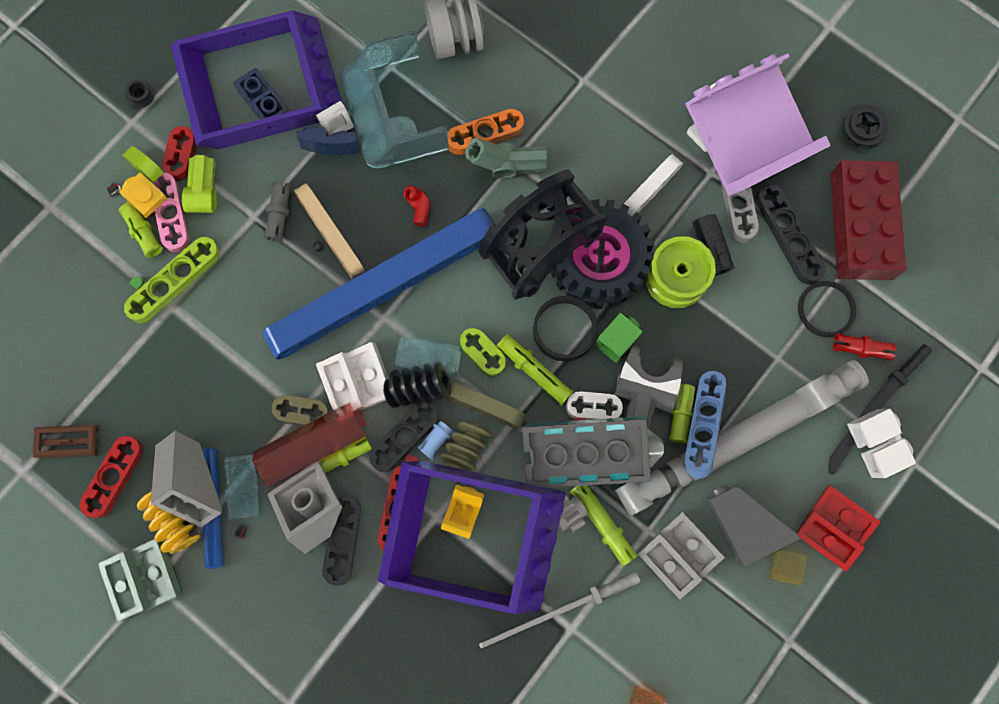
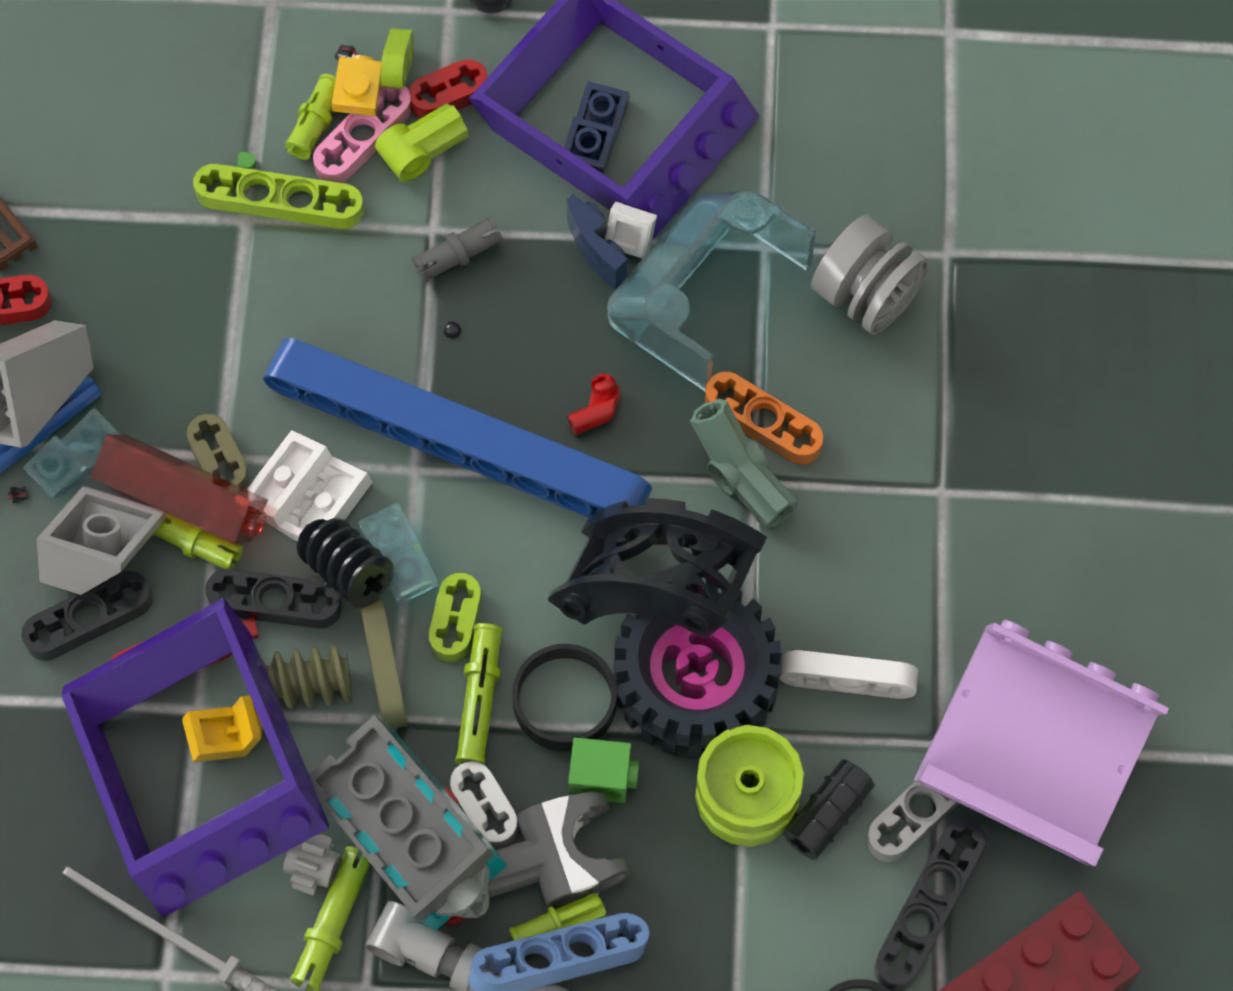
camera: 60 degrees right, 10 degrees down
tan beam [294,183,365,279] -> none
light blue pin [417,421,454,460] -> none
black gear [843,104,888,148] -> none

